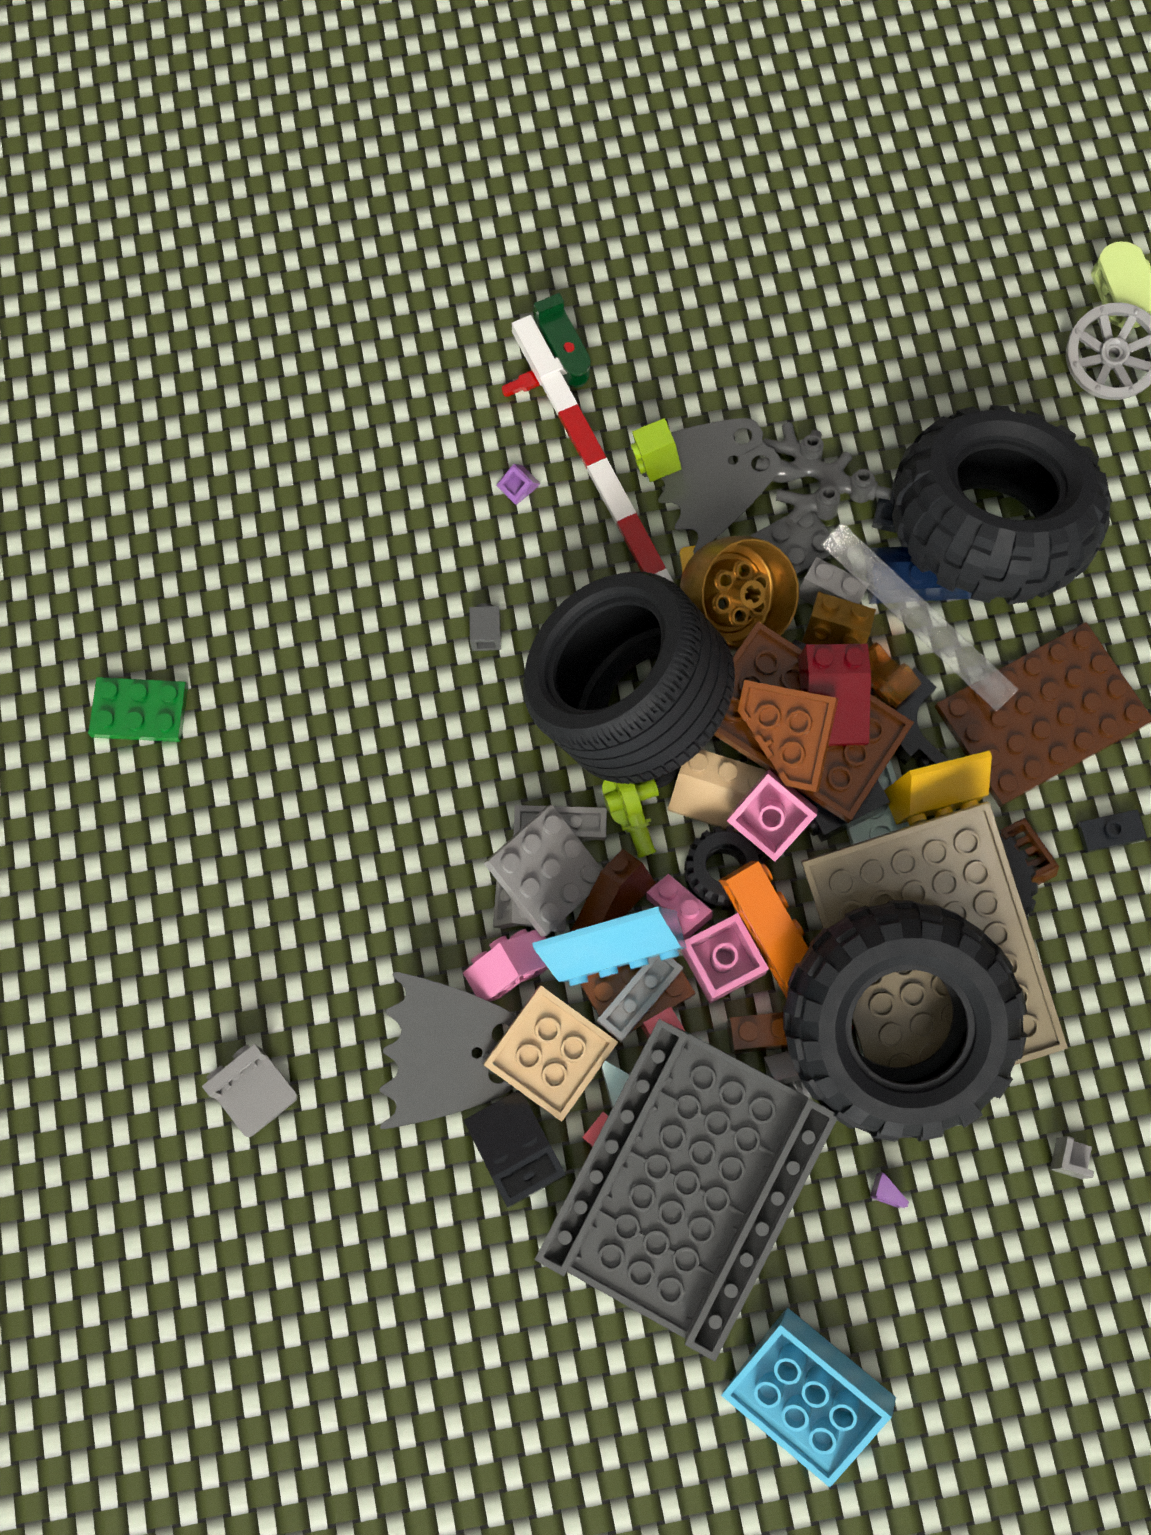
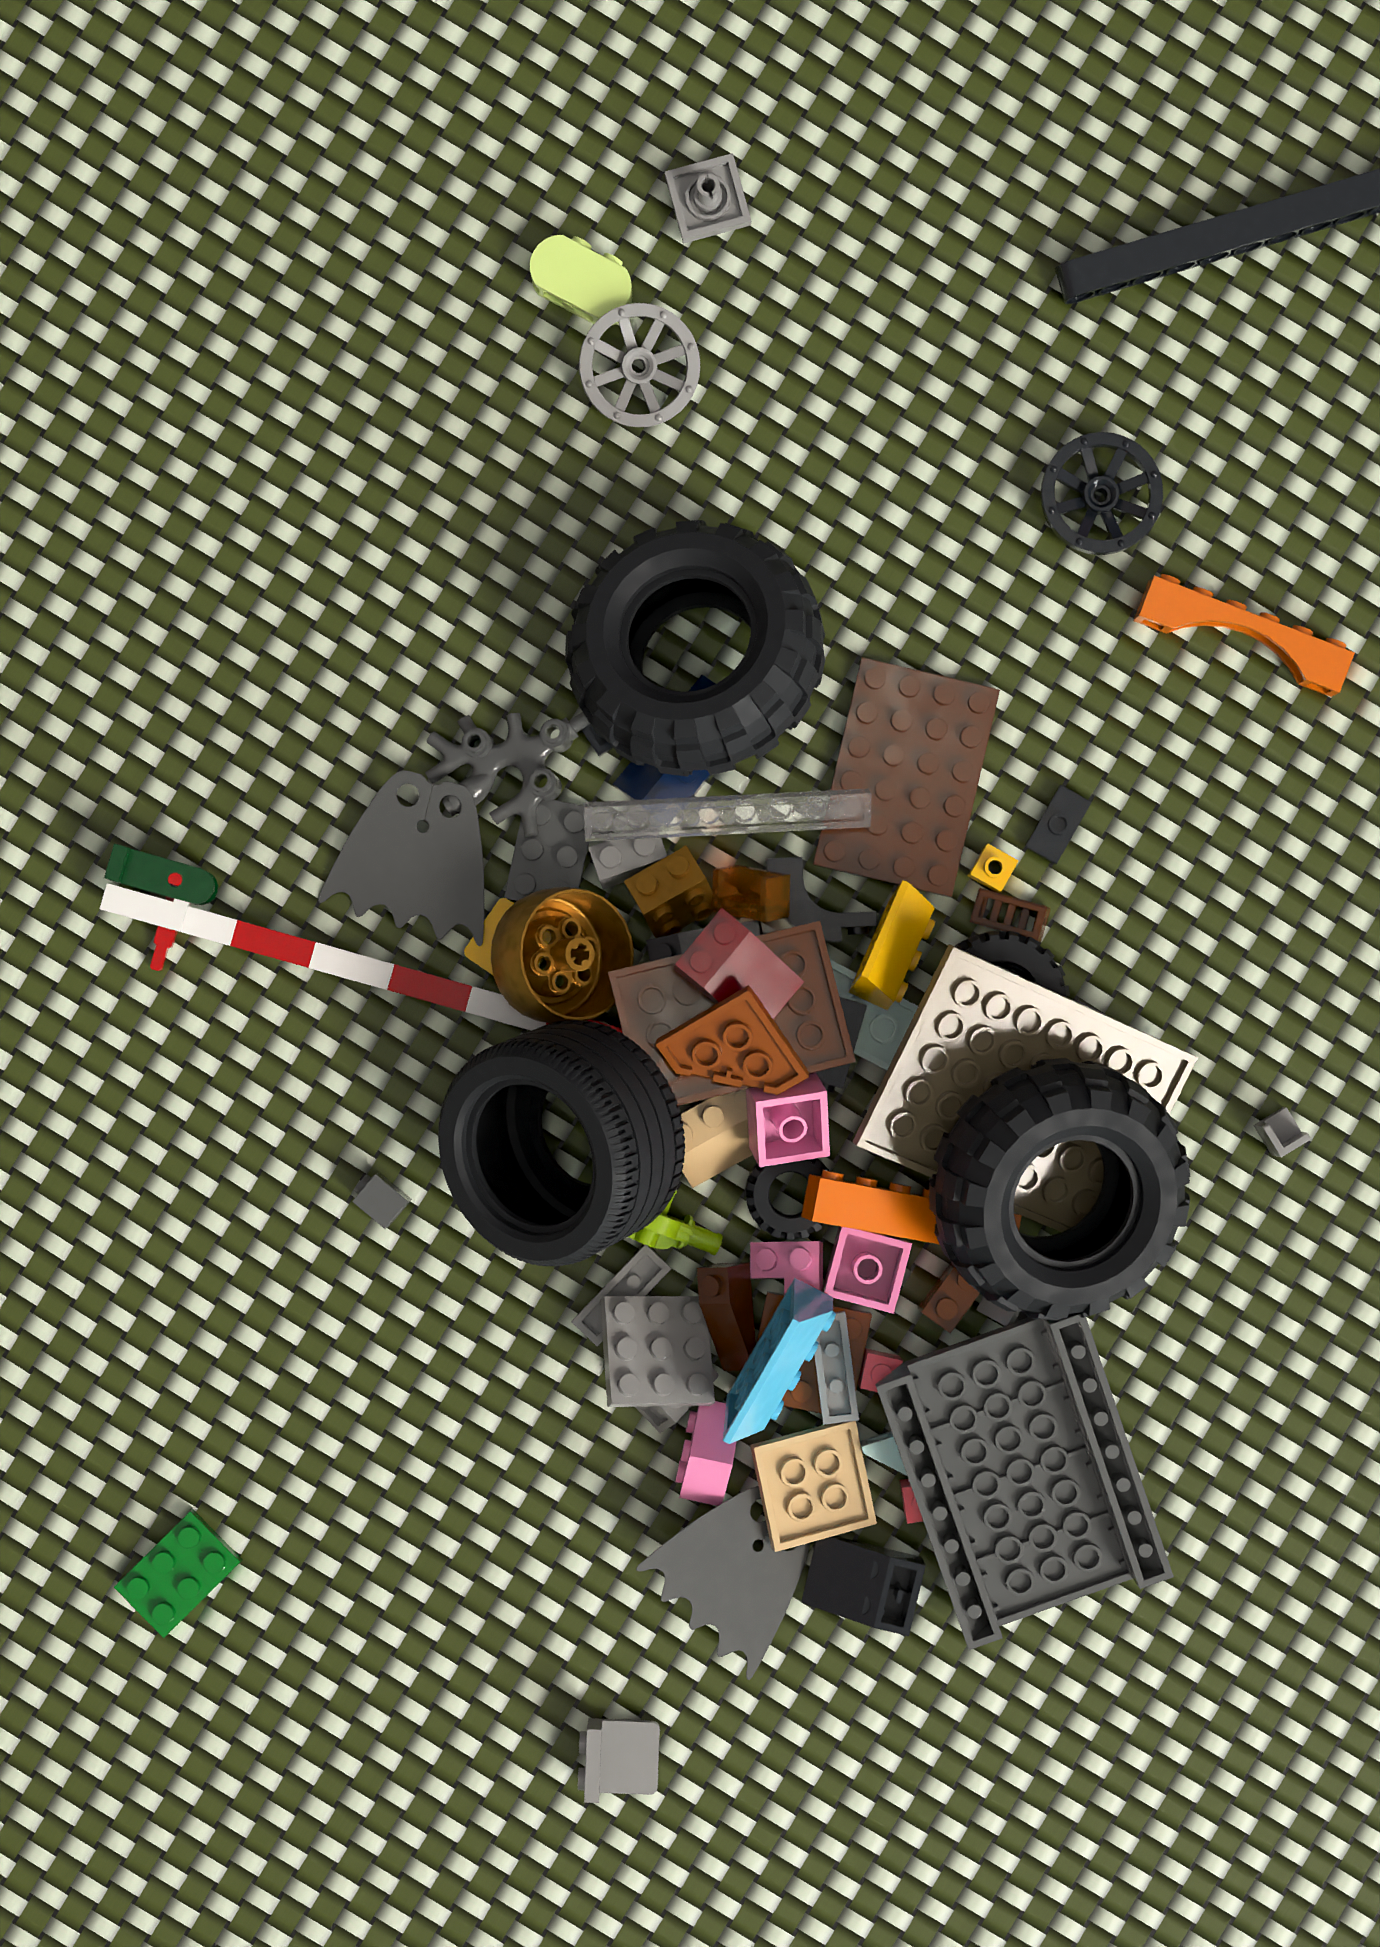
camera: 50 degrees left, 15 degrees up
medium lavender slope [496,464,540,505] -> none
lime brick [630,418,682,482] -> none
medium azure slope [721,1307,896,1487] -> none
medium lavender slope [870,1172,909,1209] -> none
none -> yellow plate [967,843,1019,893]

